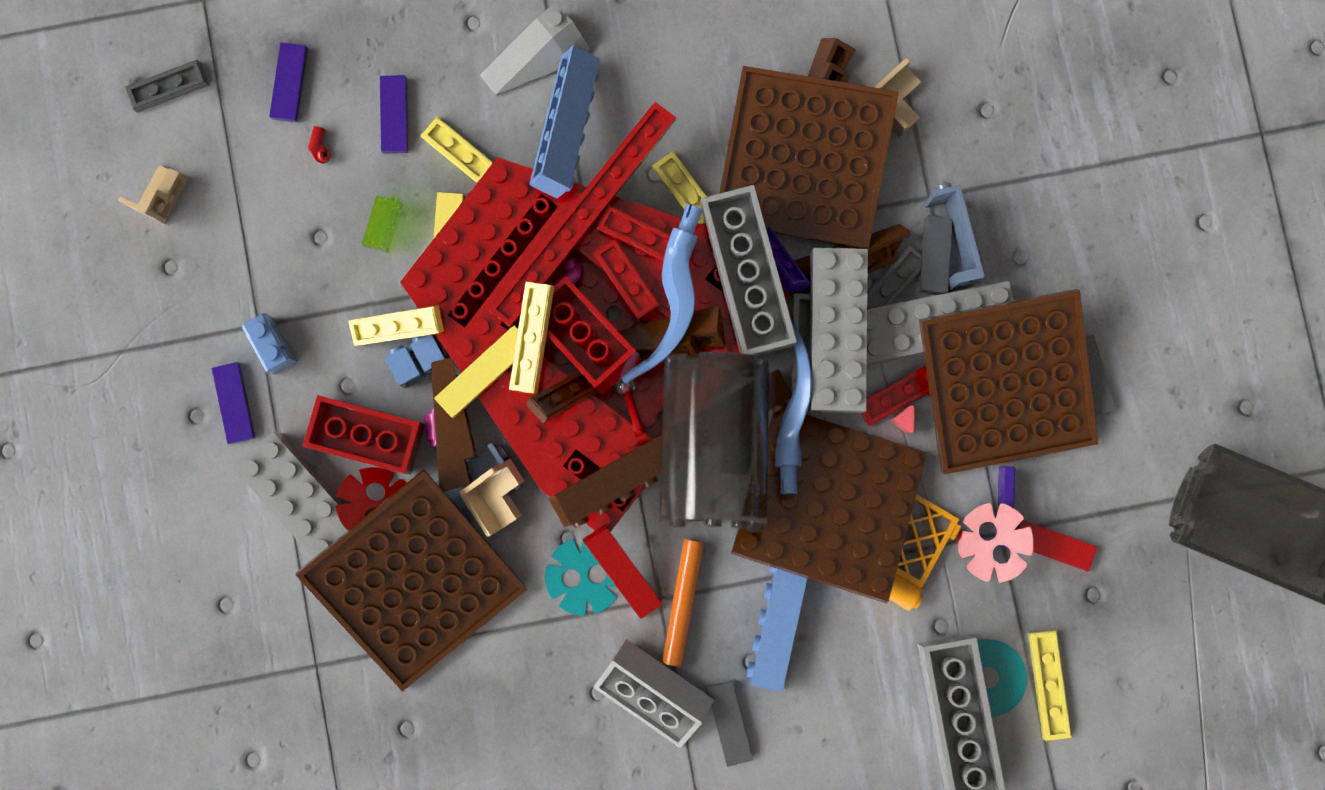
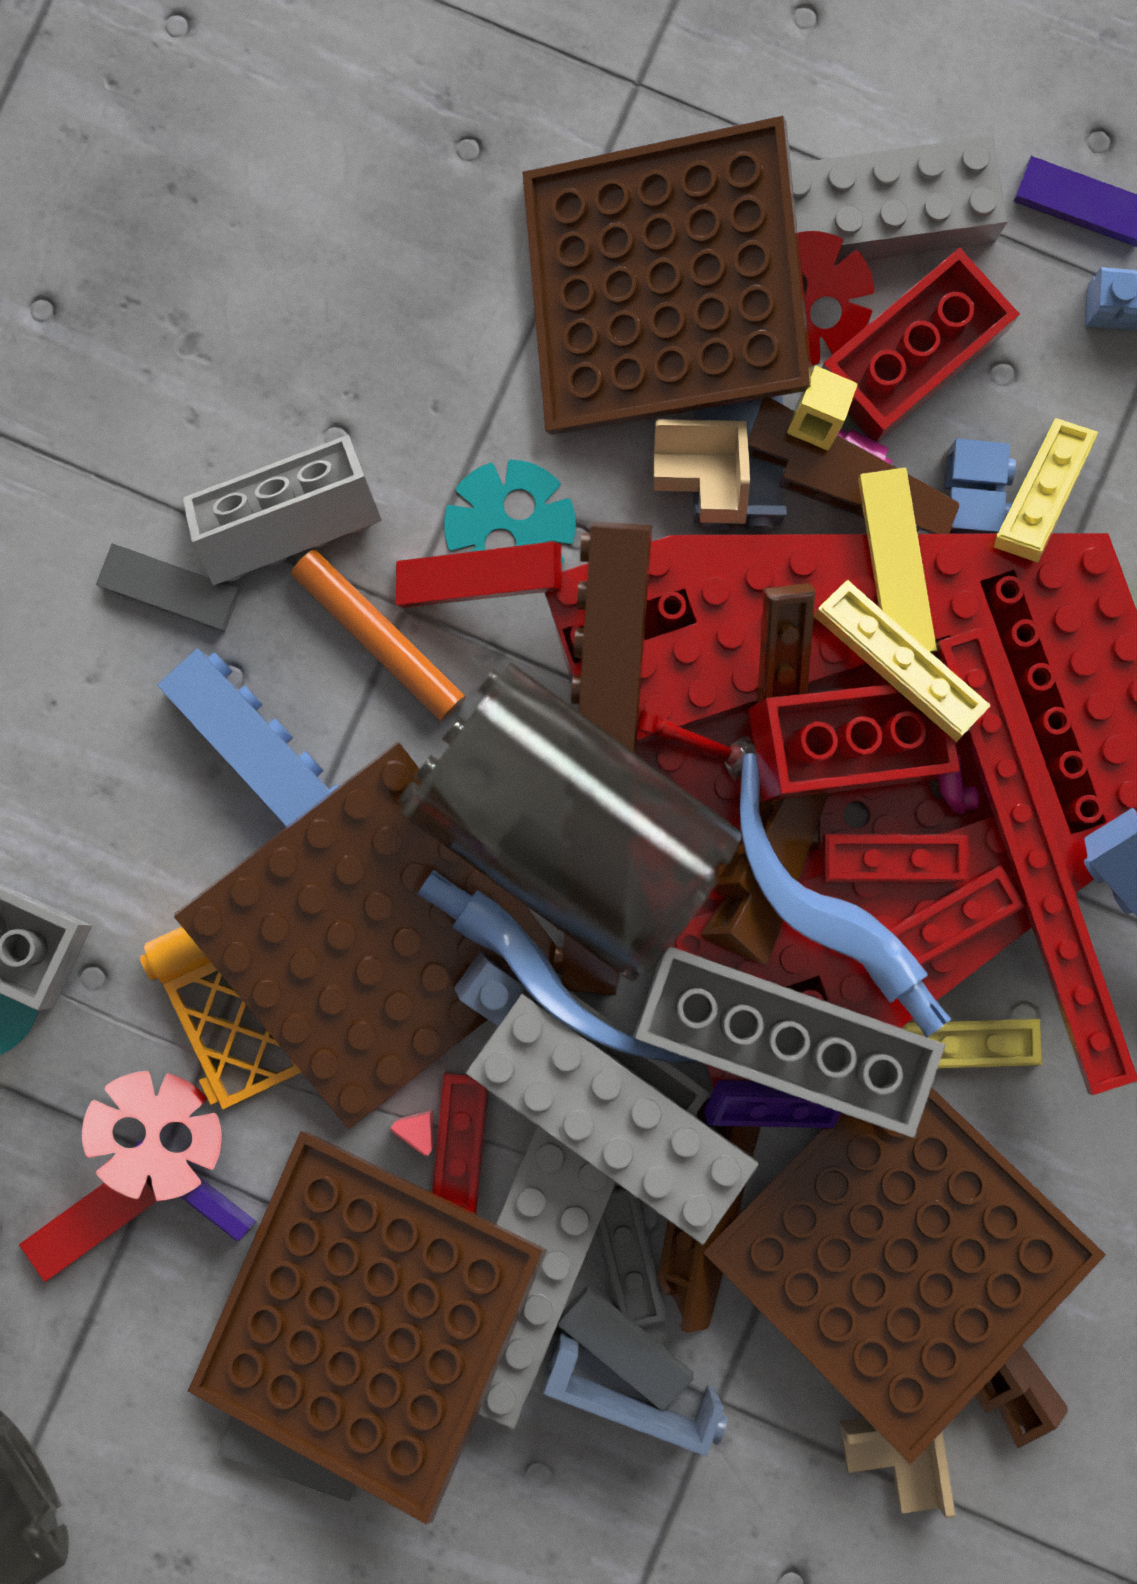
camera: 120 degrees right, 0 degrees up
none -> sand blue brick [454,951,525,1026]
none -> light yellow brick [787,366,858,451]

